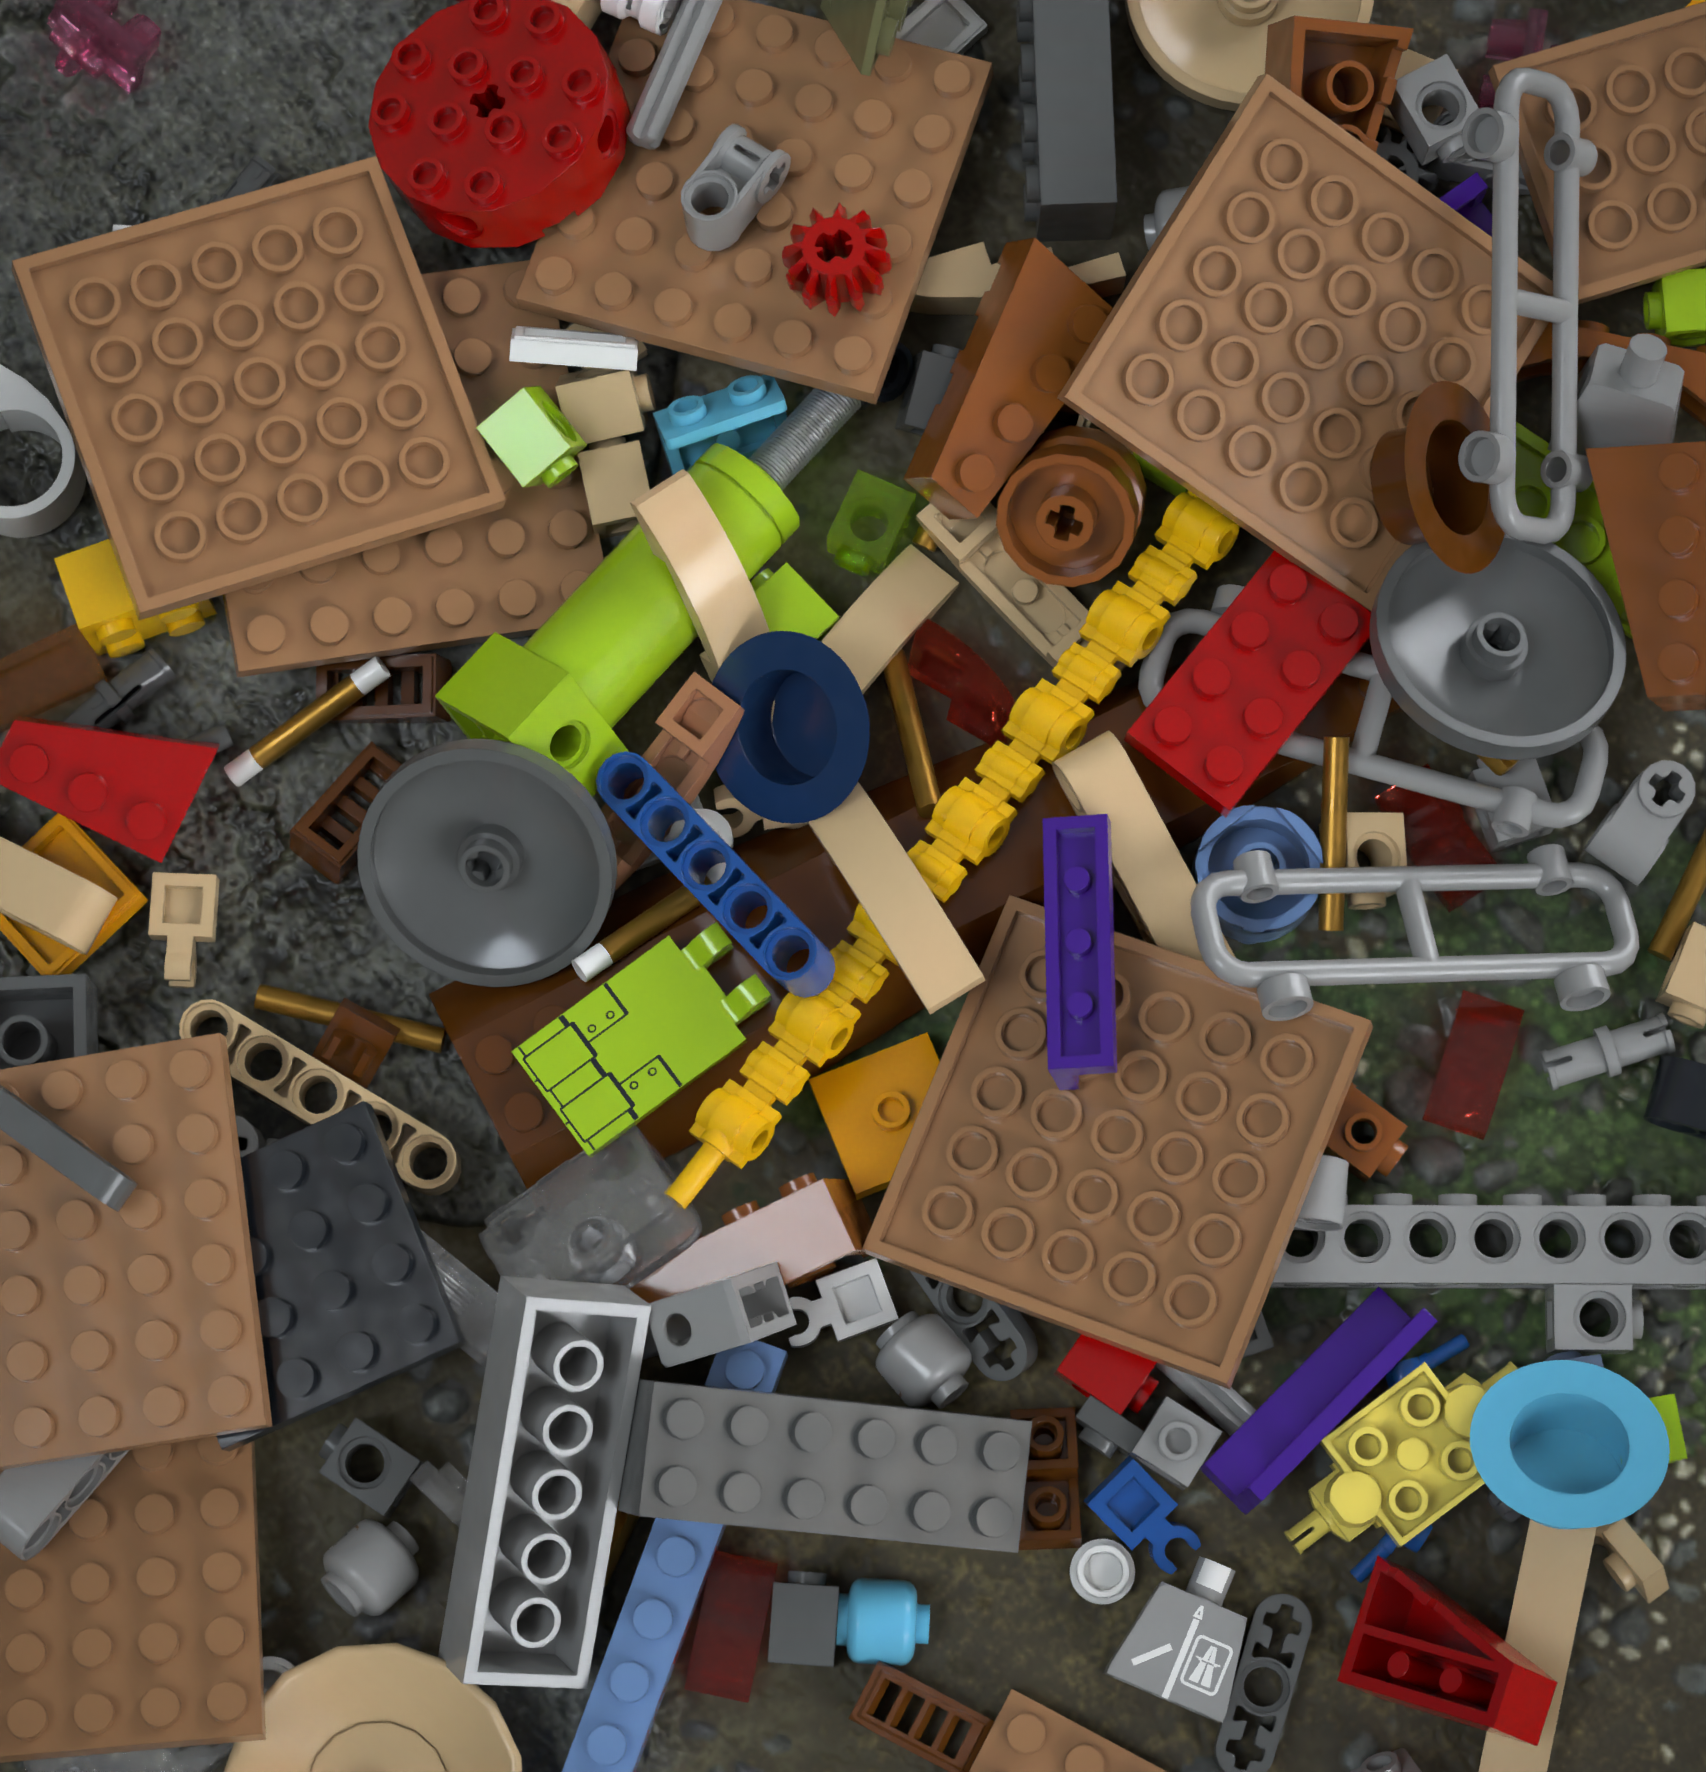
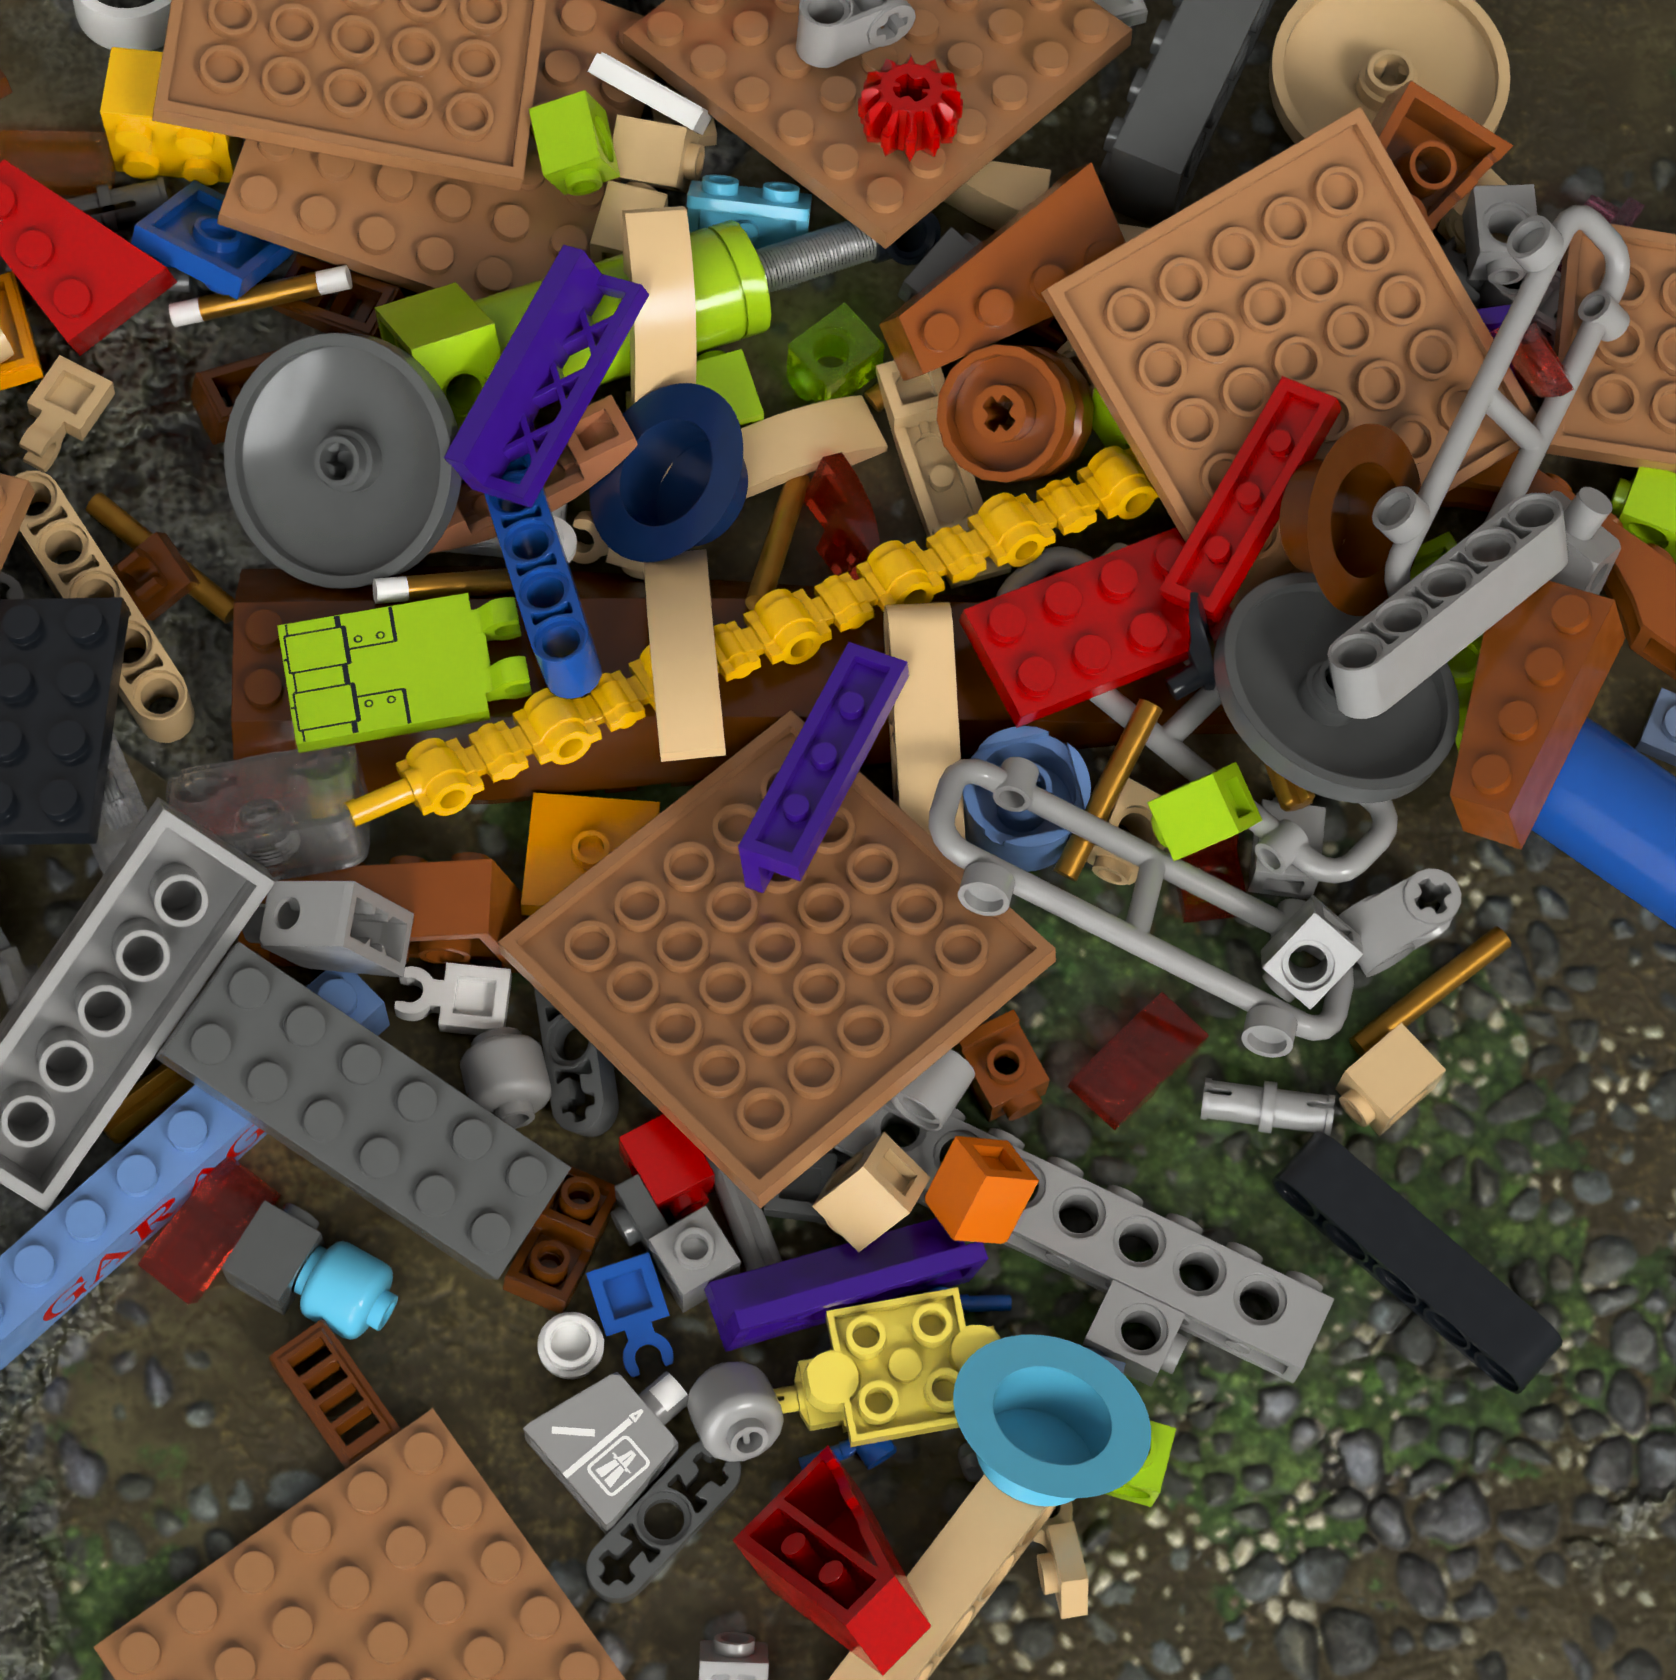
camera: 20 degrees right, 10 degrees down
none -> blue plate [131,180,294,300]
none -> dark purple fence [444,245,649,508]
none -> light grey head [687,1361,784,1462]
none -> tan brick [812,1132,931,1252]
none -> orange panel [925,1136,1039,1244]
none -> lime brick [1147,762,1263,861]
none -> red plate [1159,376,1342,623]
none -> black bar [1164,592,1216,701]
none -> light grey brick [1261,895,1364,1010]
none -> light grey beam [1327,493,1569,719]
none -> clear red slope [1490,322,1574,397]

